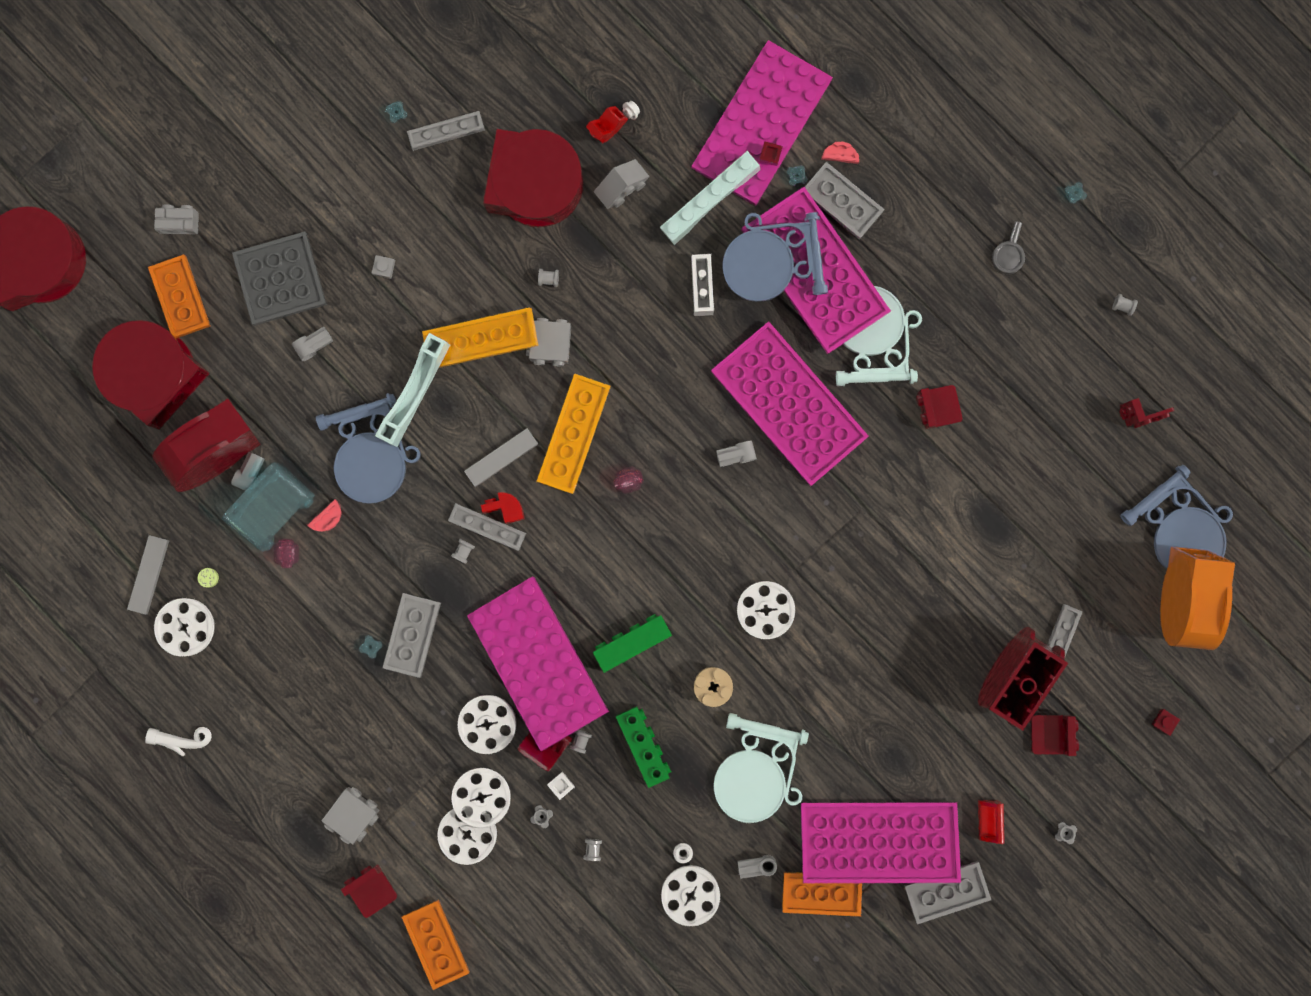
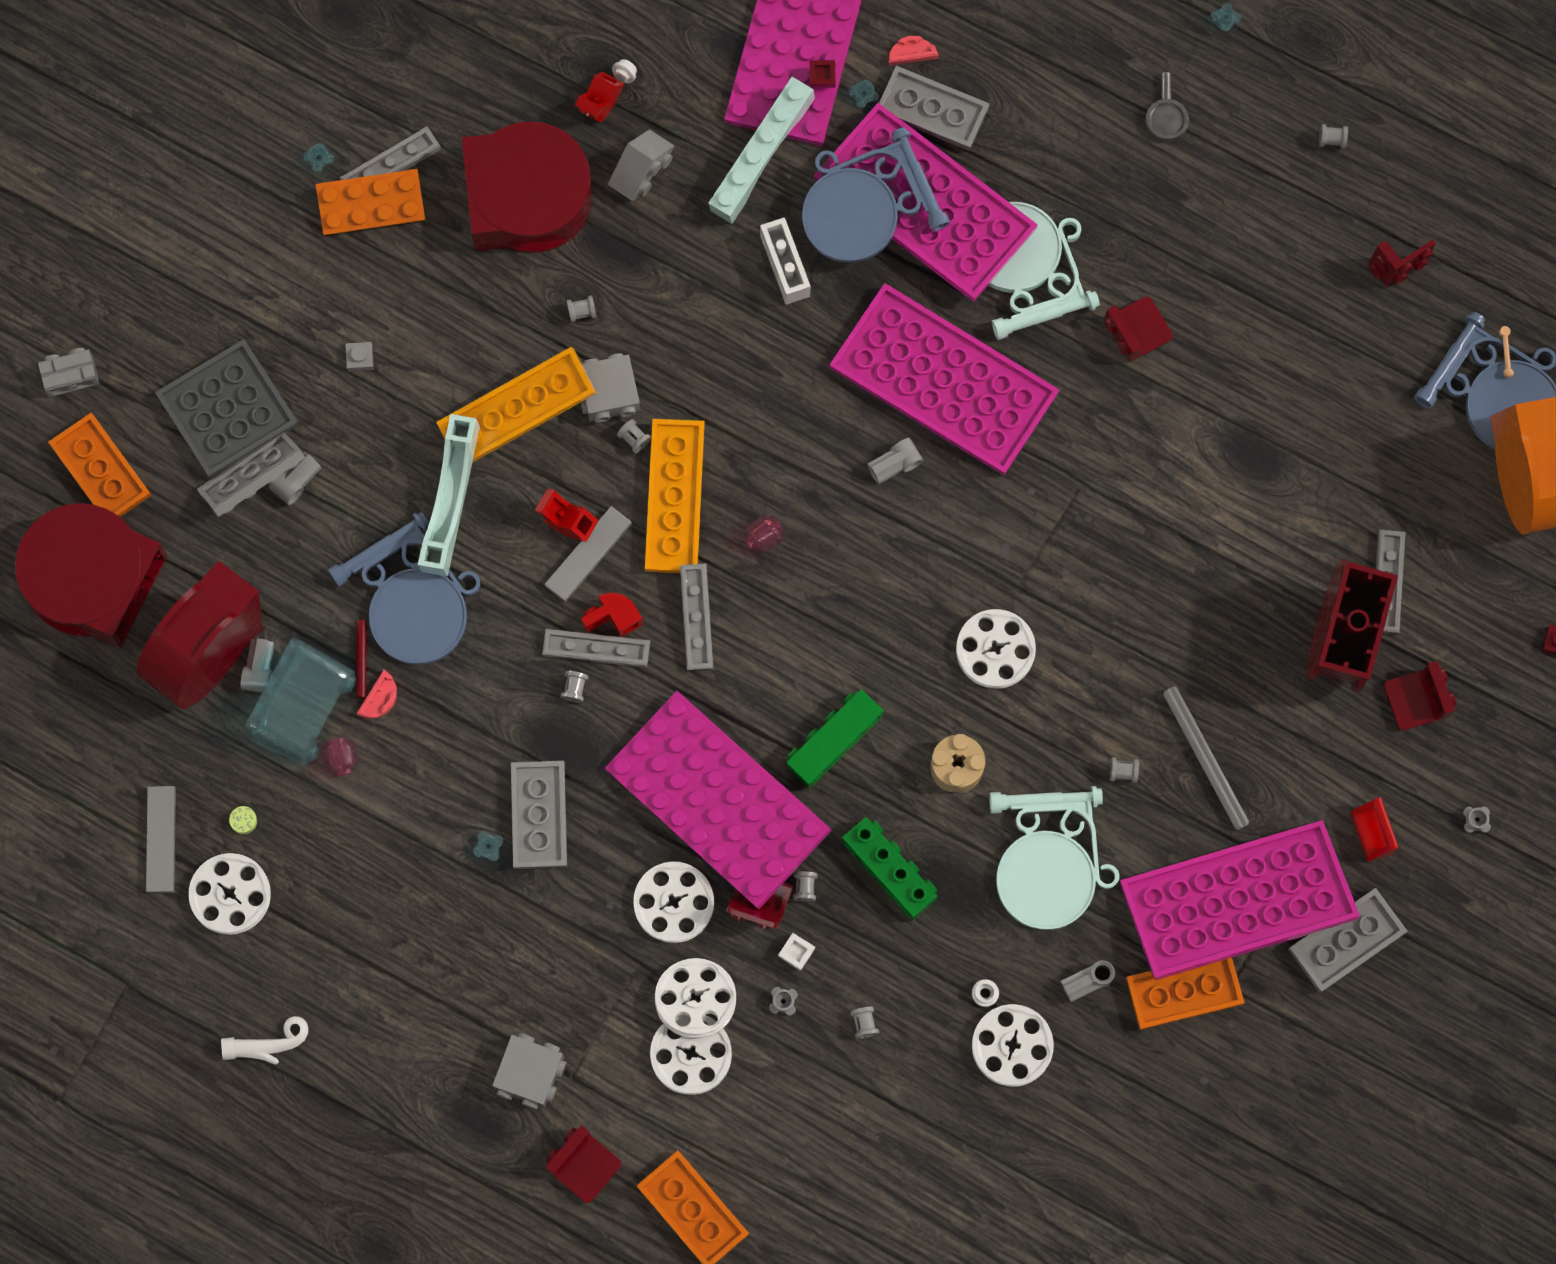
camera: 20 degrees left, 10 degrees down
none -> light grey plate [197,432,305,517]
none -> orange plate [316,169,426,235]
none -> dark red piece [356,620,367,699]
none -> red brick [535,488,599,542]
none -> light grey bush [617,419,651,454]
none -> light grey tile [680,563,713,671]
none -> light grey bush [1109,757,1139,783]
none -> light grey axle [1164,687,1249,830]
none -> light nougat hinge [1499,326,1514,378]

